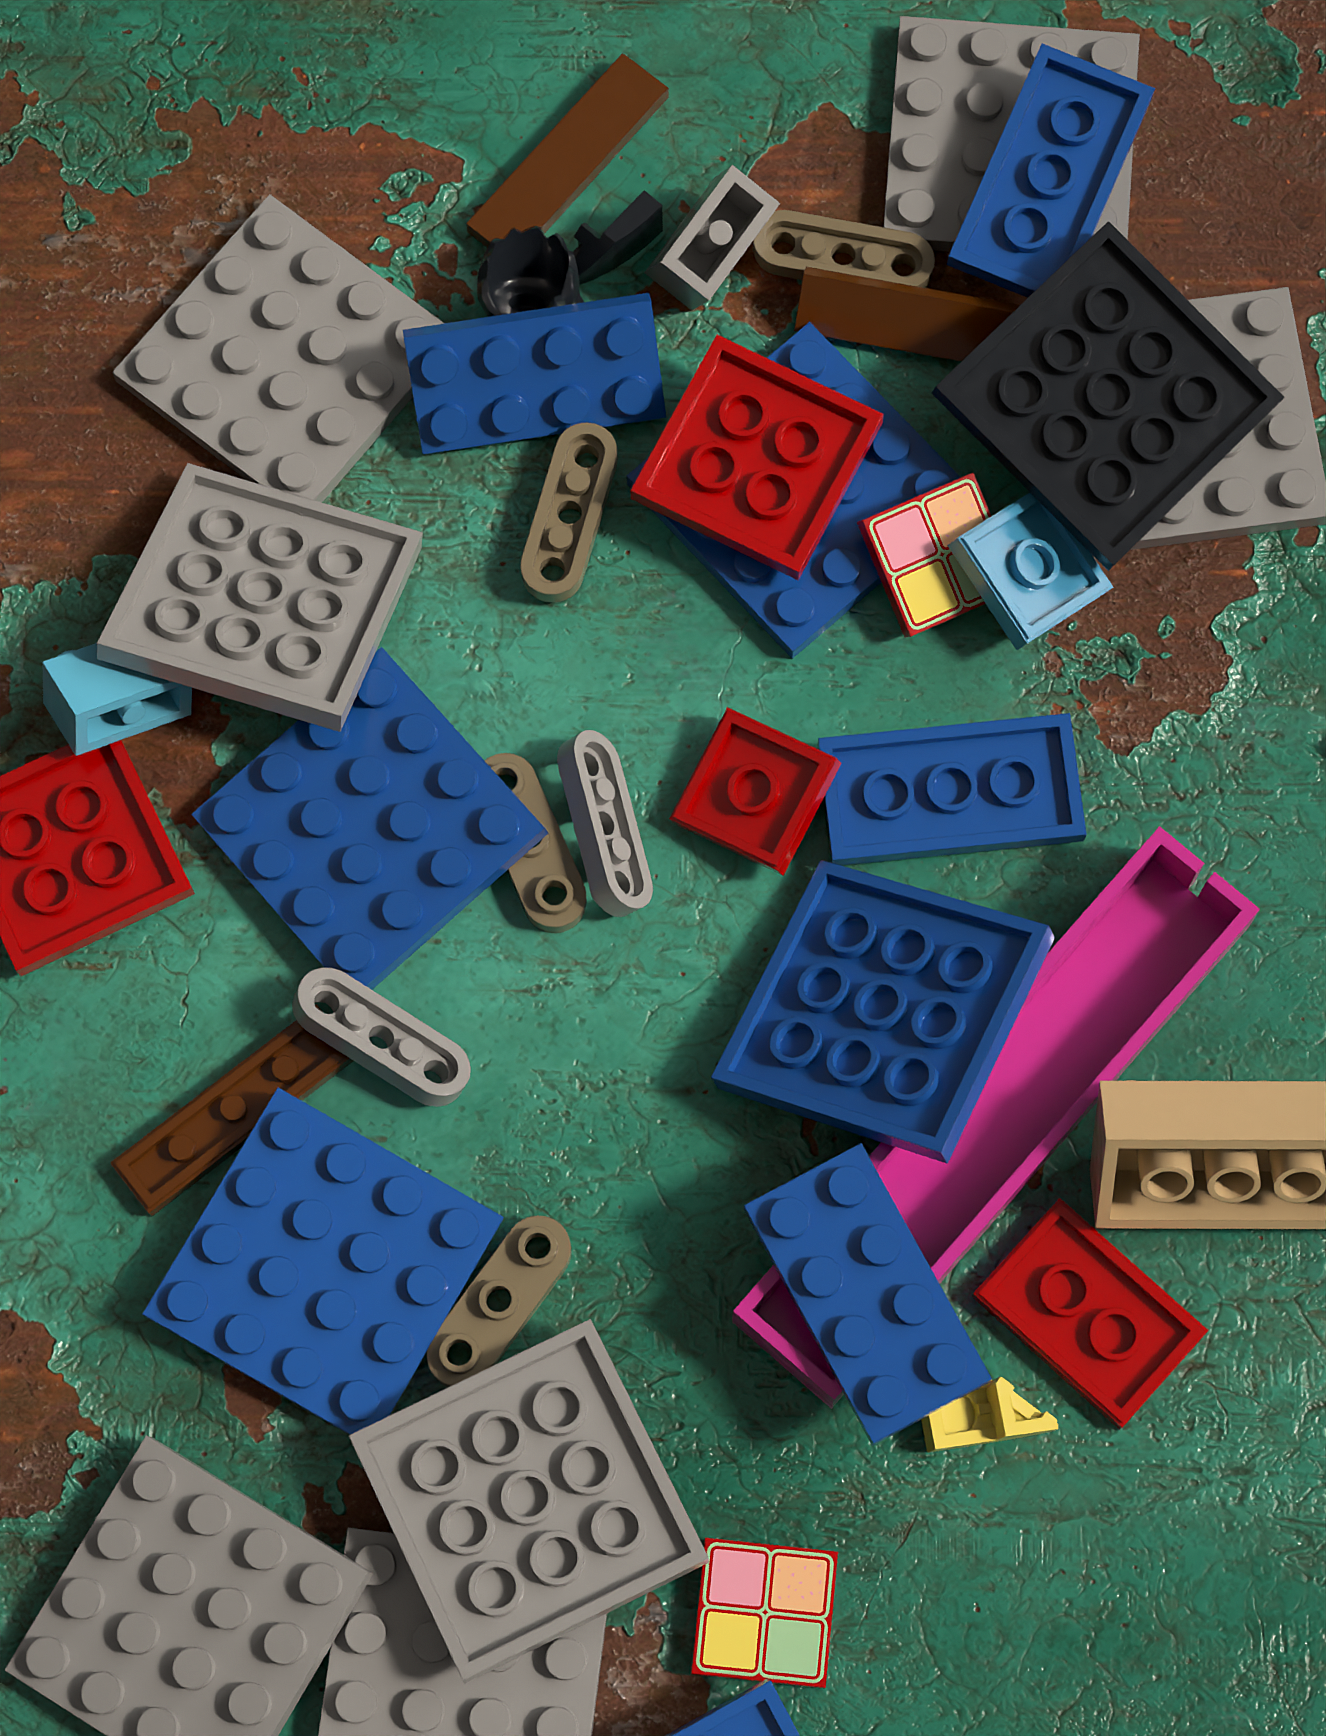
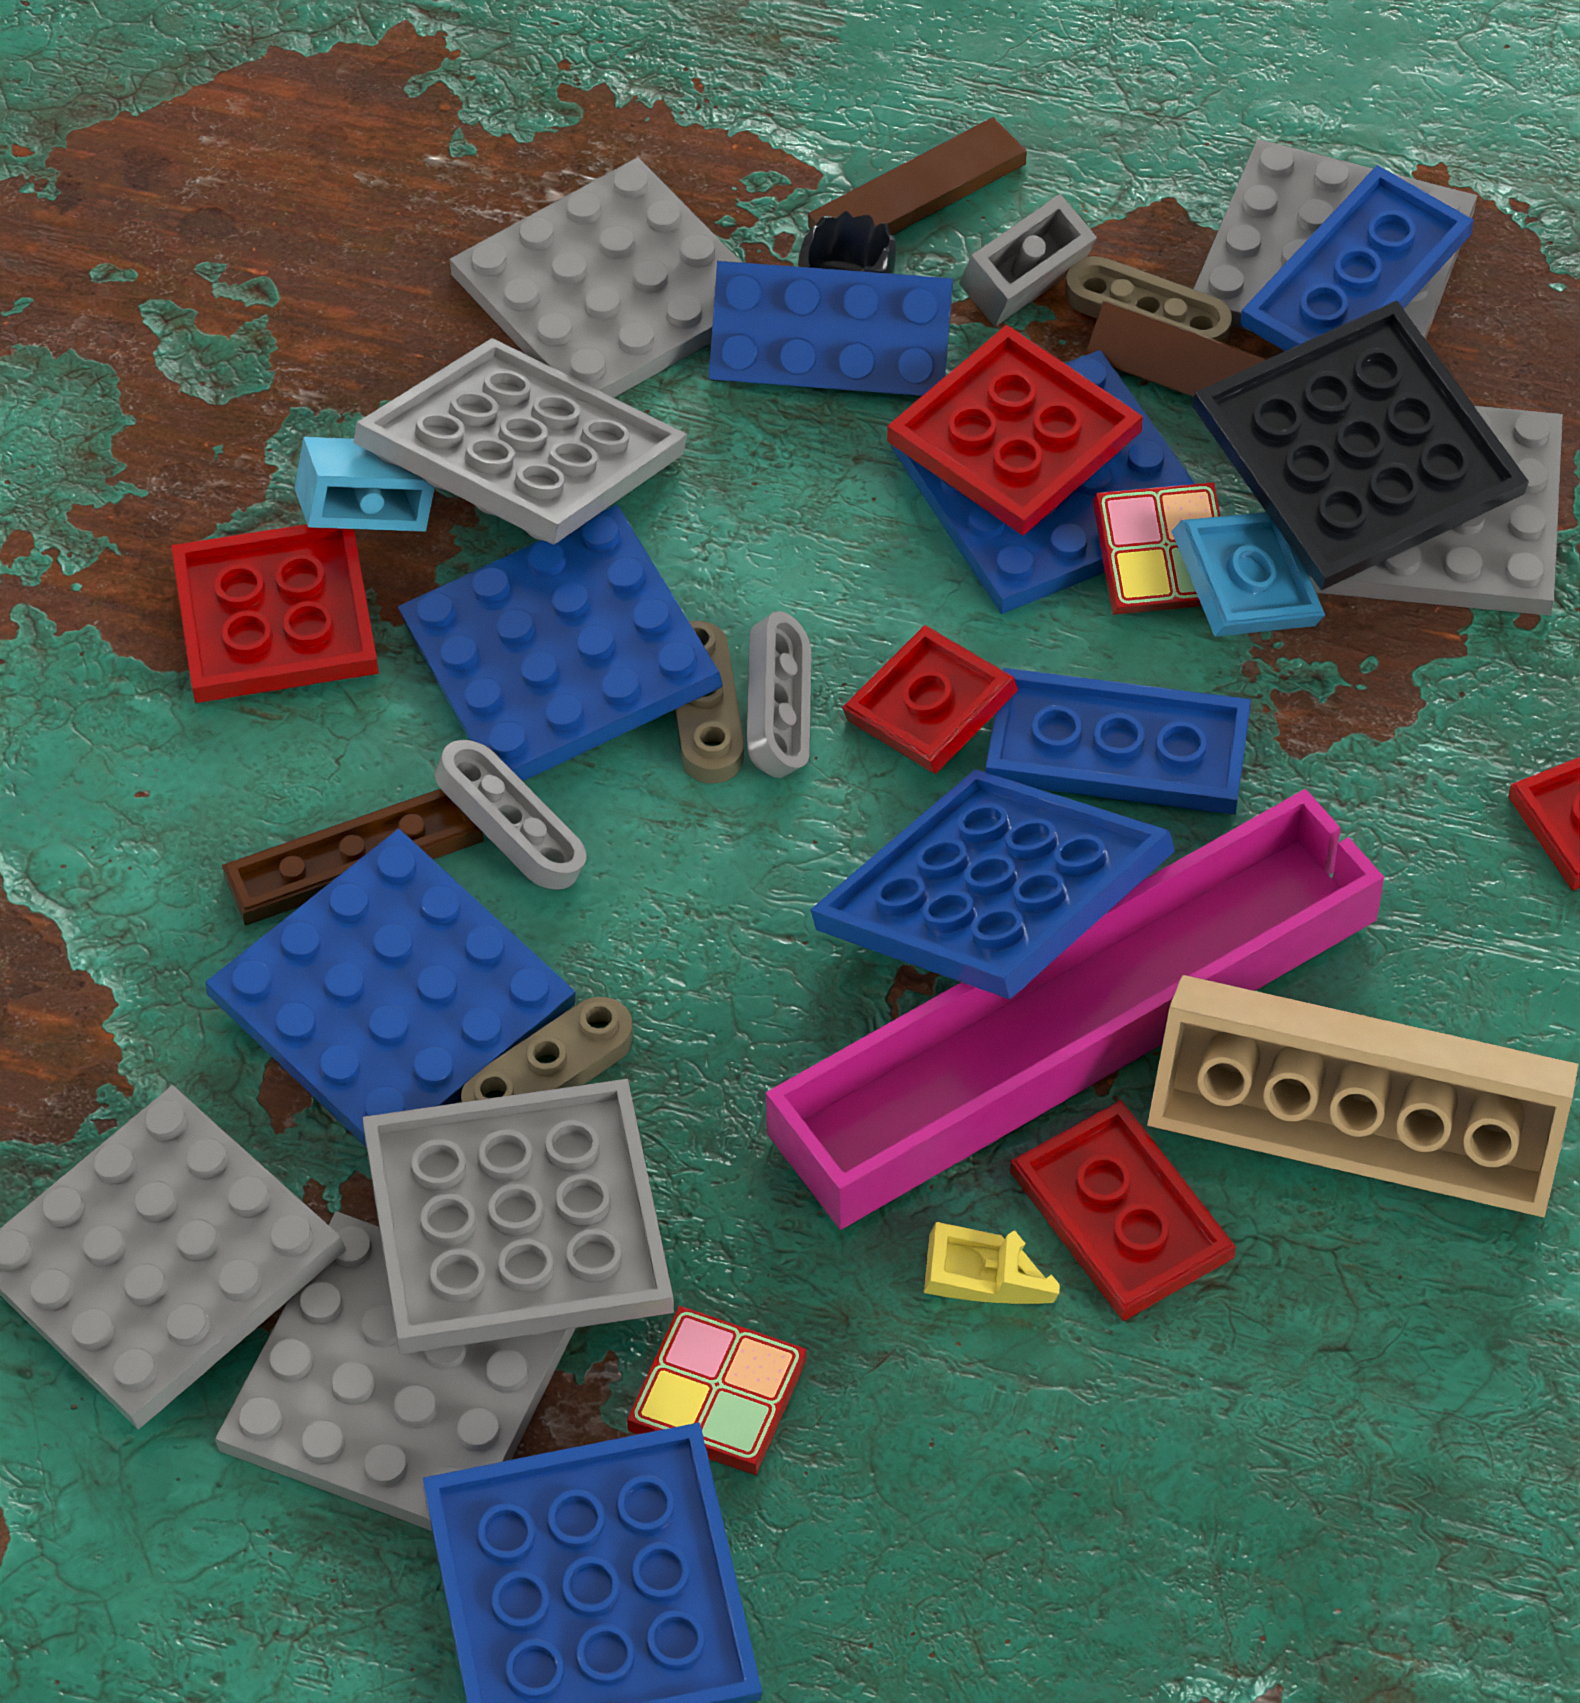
camera: 15 degrees right, 20 degrees down
dark tan plate [521,422,618,603] -> none
black slope [573,190,663,285] -> none
blue plate [744,1143,992,1446] -> none

